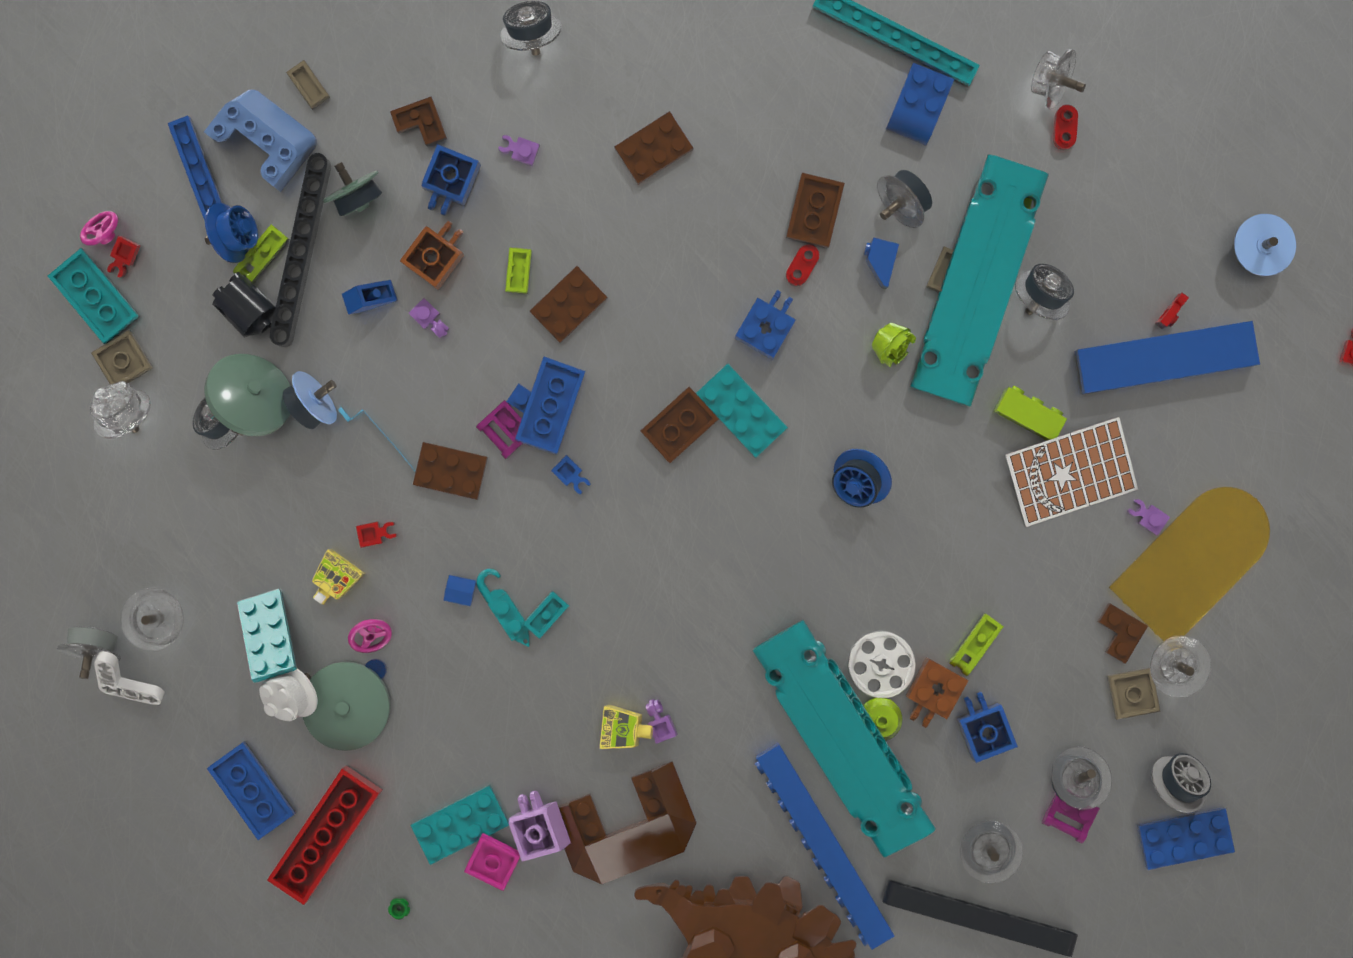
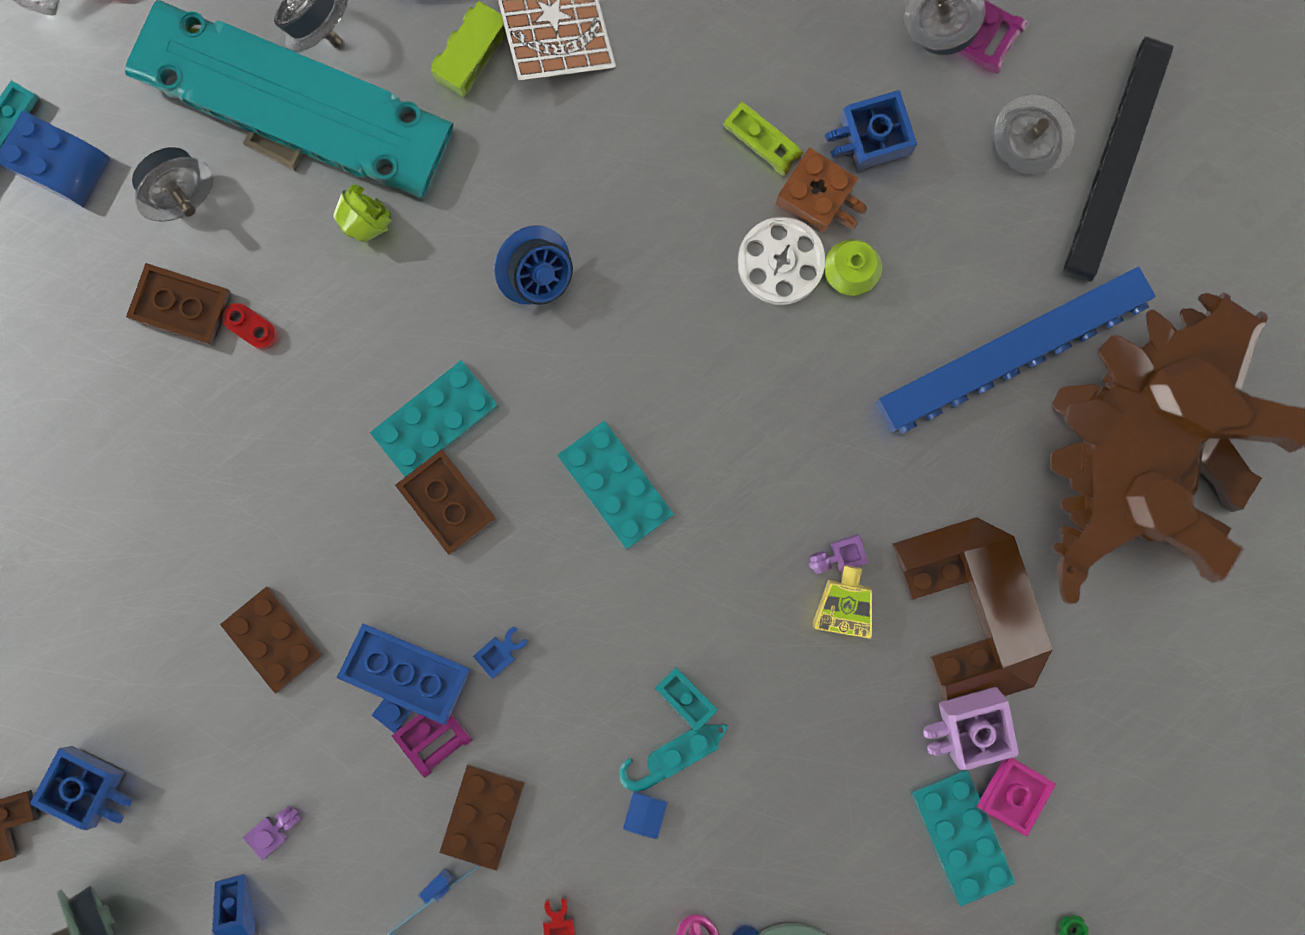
camera: 85 degrees left, 5 degrees down
dark orange hinge [400,221,464,290] -> none
medium lavender plate [498,135,540,166] -> none
lime plate [505,247,532,294] -> none
reddish brown plate [614,111,693,185] -> none
blue hinge [735,290,796,360] -> none
teal panel [752,620,936,857] -> none
blue slope [864,237,899,289] -> none
none -> blue plate [418,869,453,904]
none -> teal plate [557,421,674,550]

